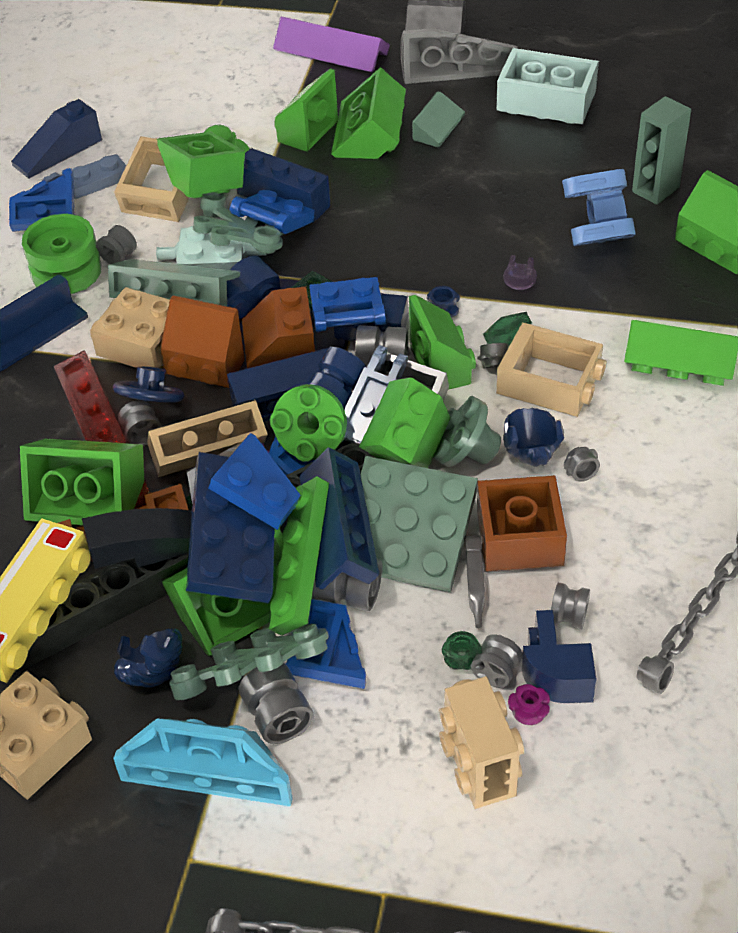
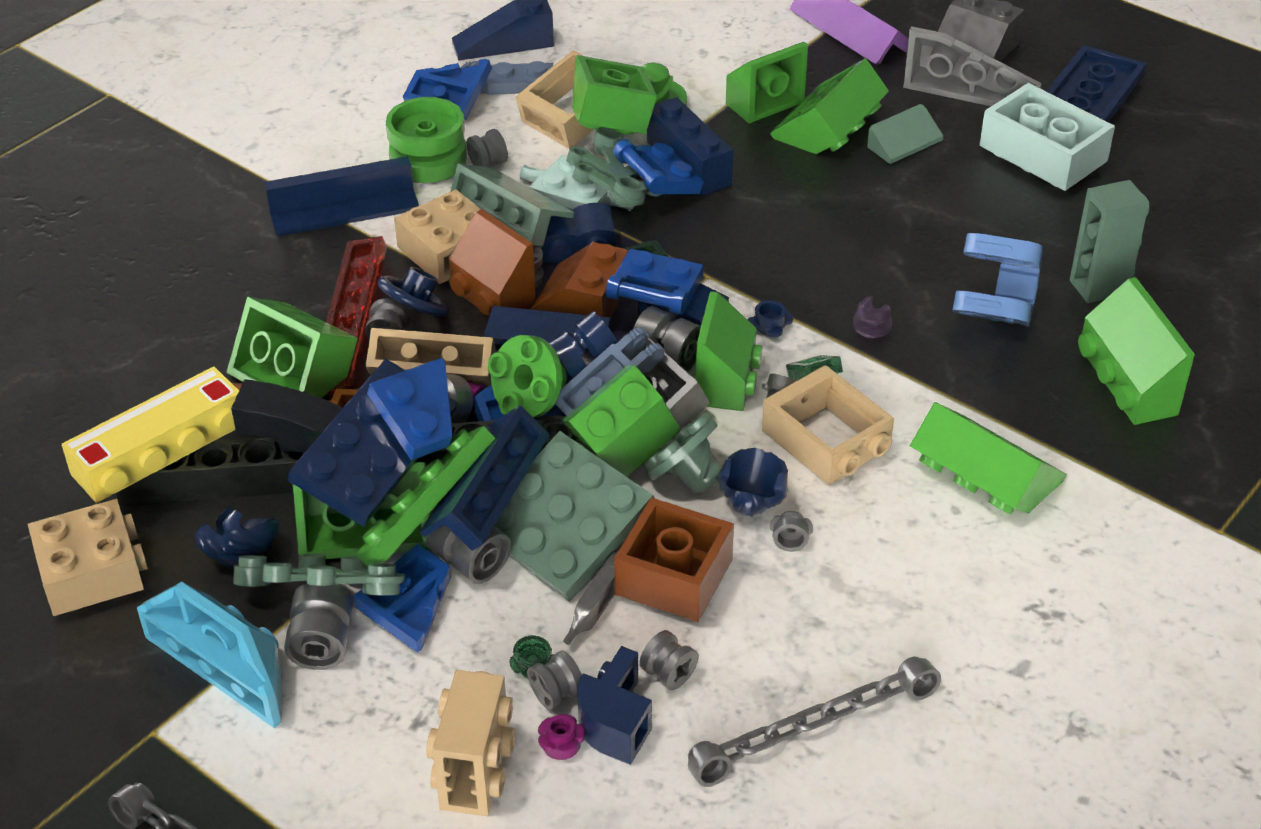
camera: 25 degrees right, 5 degrees down
none -> dark blue plate [1046,45,1147,123]

